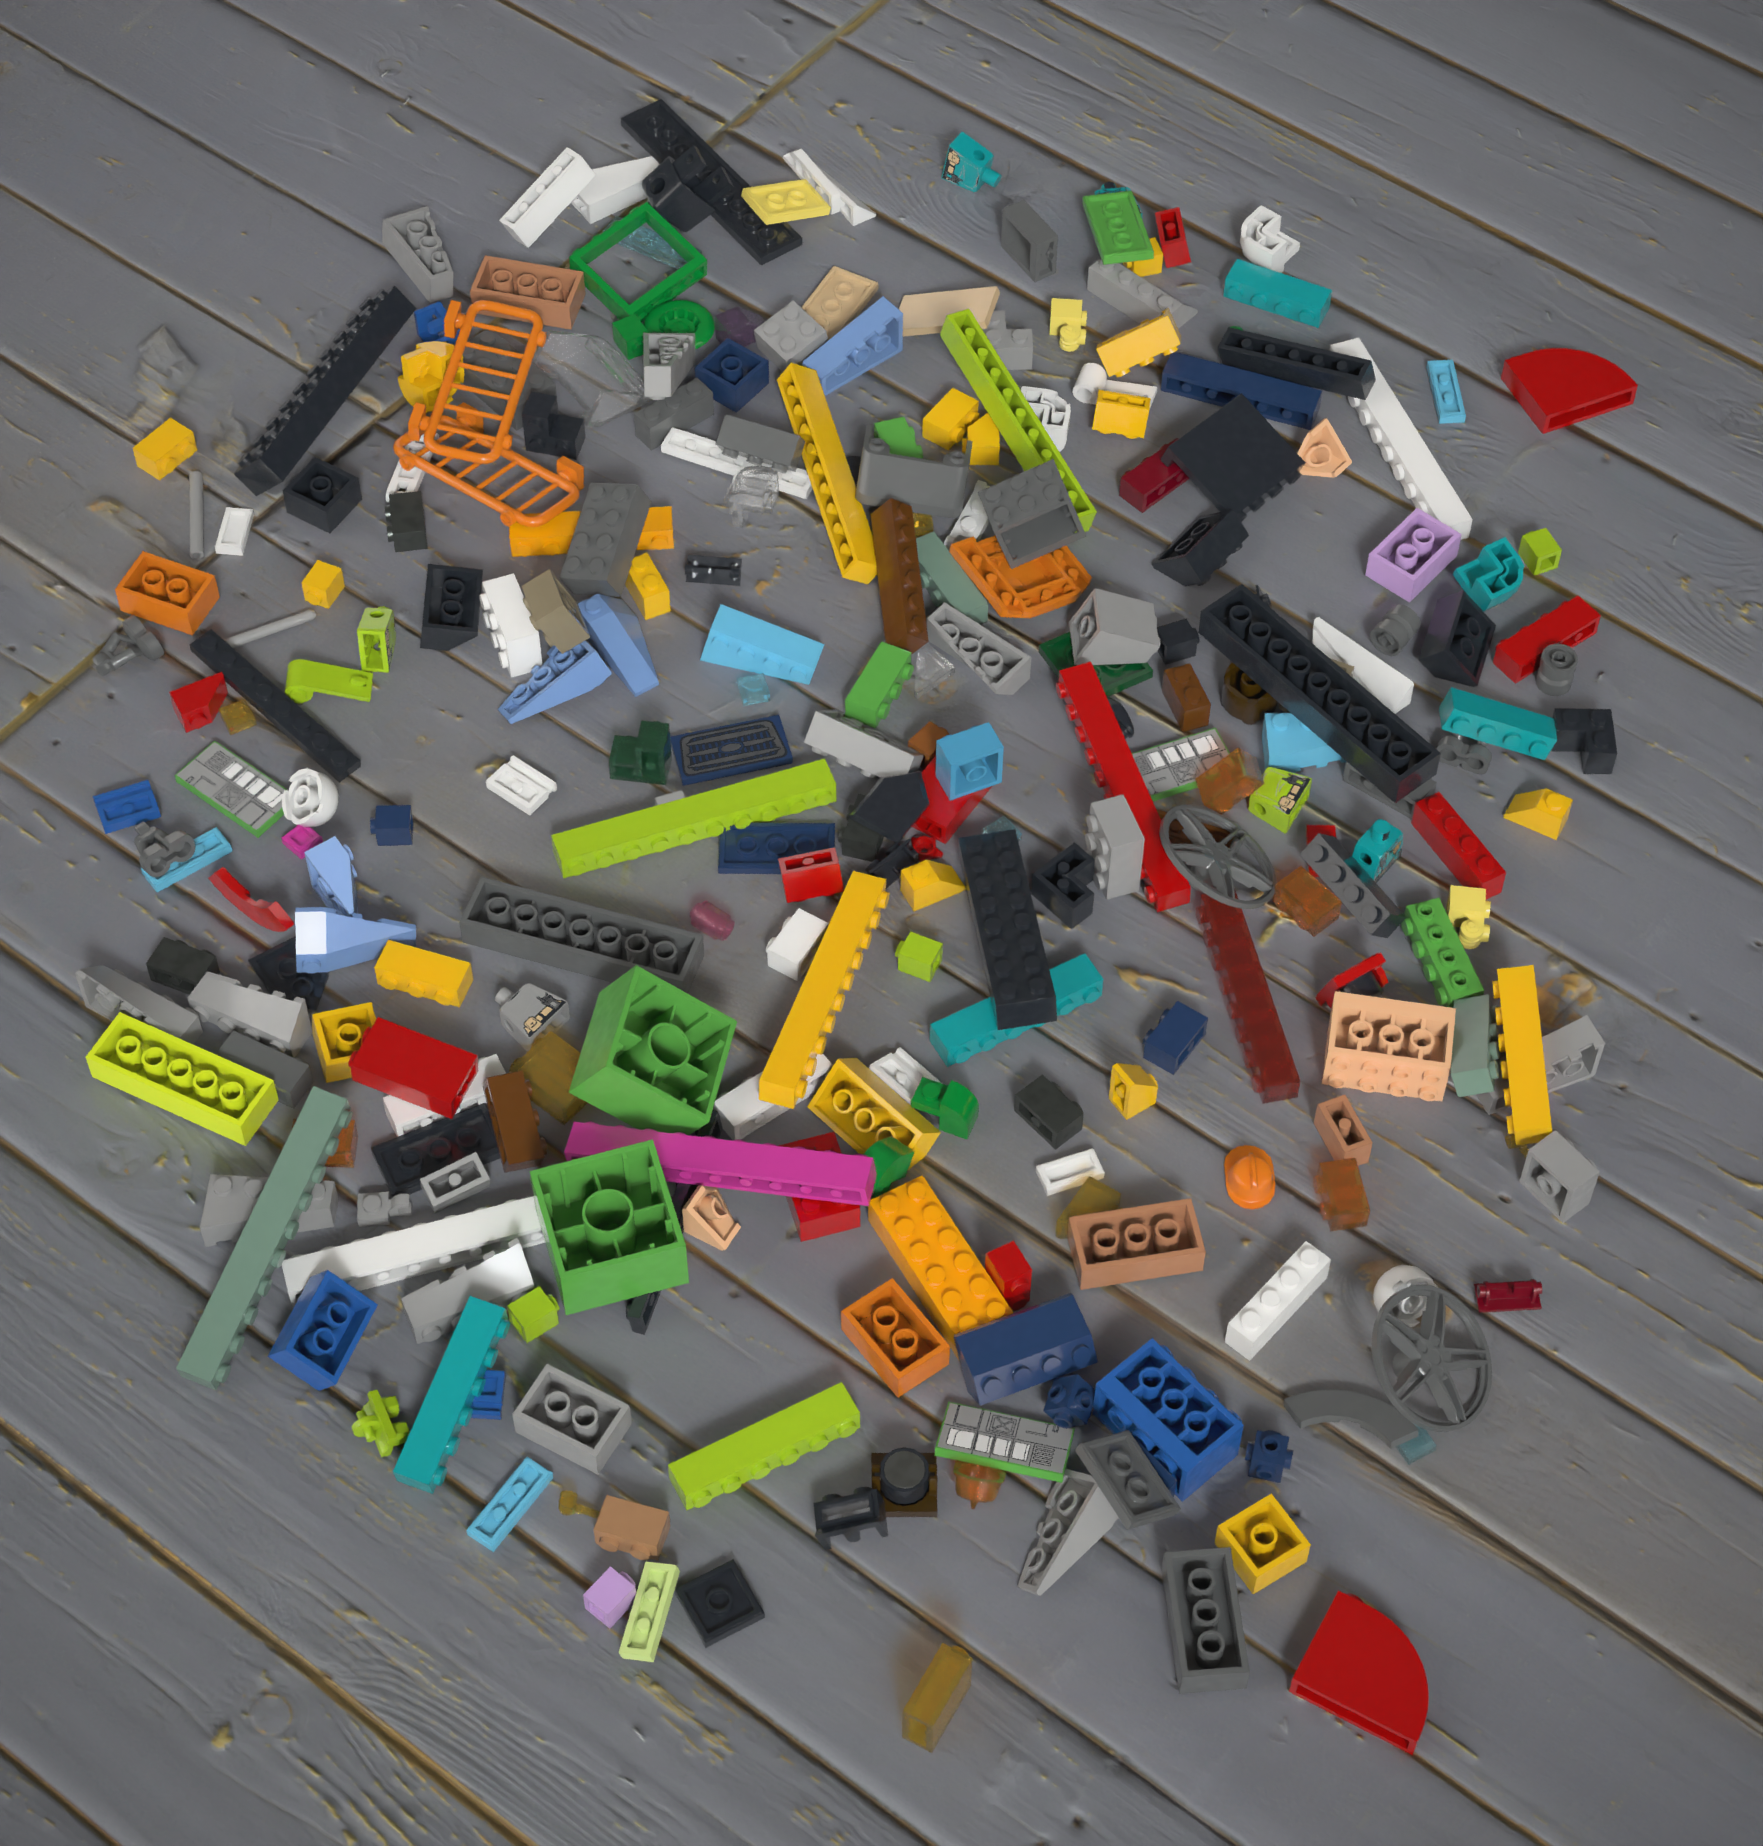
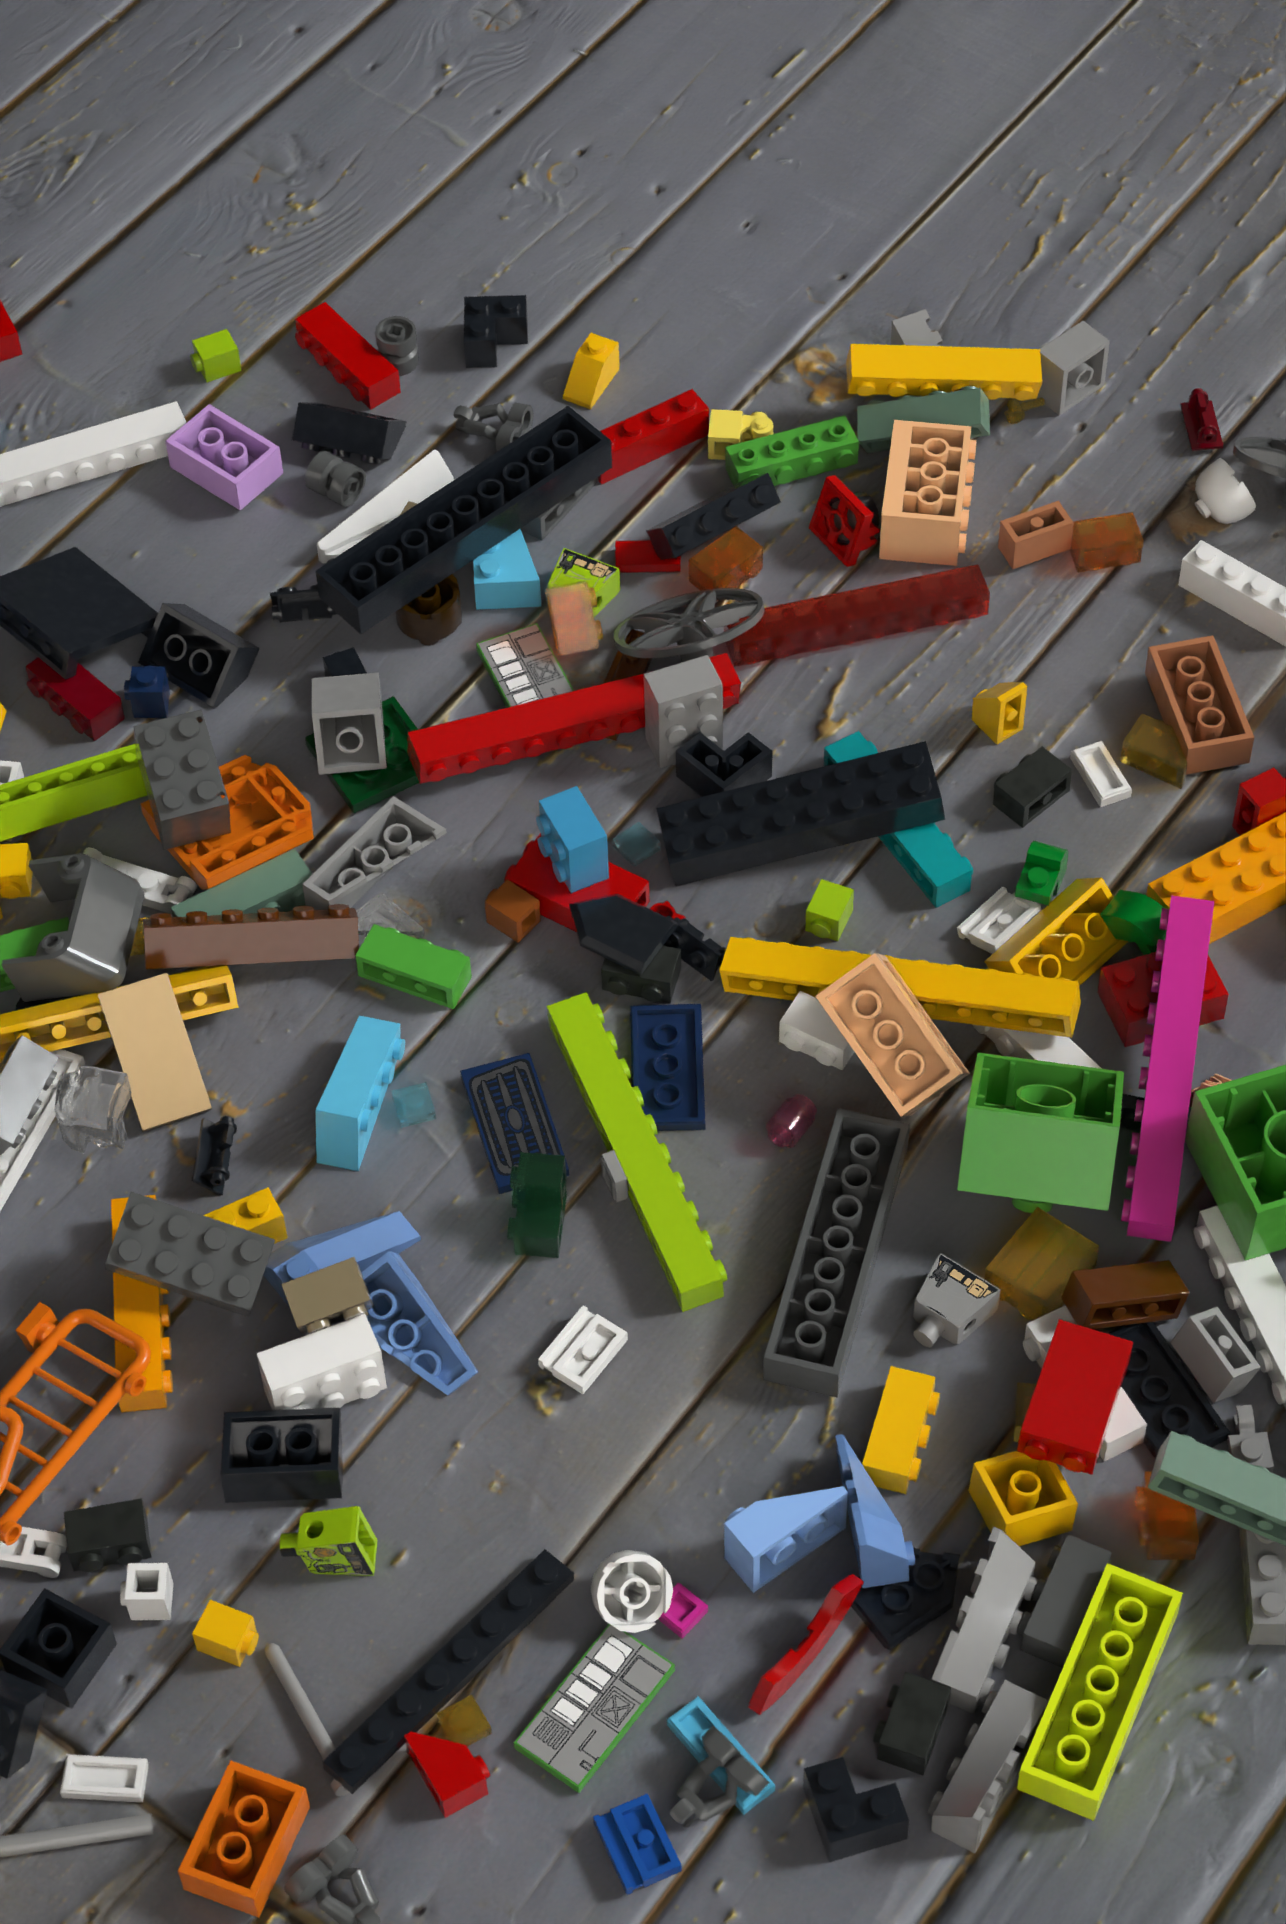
camera: 90 degrees left, 0 degrees up
lime door [285,659,373,704] -> none
dark blue brick [370,805,414,846] -> none
red brick [778,847,844,903] -> none
light grey wedge [804,709,924,778] -> none
yellow slope [900,860,965,912] -> none
dark blue brick [1142,1001,1208,1075] -> none
reddish brown brick [1162,663,1211,732] -> none
orange piece [1224,1145,1275,1210] -> none
light nougat slope [1297,418,1352,478] -> none
teal torso [1352,819,1403,883] -> none
teal brick [1439,687,1557,760] -> none
teal brick [1453,537,1525,612] -> none
none -> tan tile [98,973,212,1132]
none -> white brick [120,1563,173,1620]
none -> dark blue brick [124,666,170,718]
none -> black brick [803,1757,909,1862]
none -> light nougat brick [815,953,970,1117]

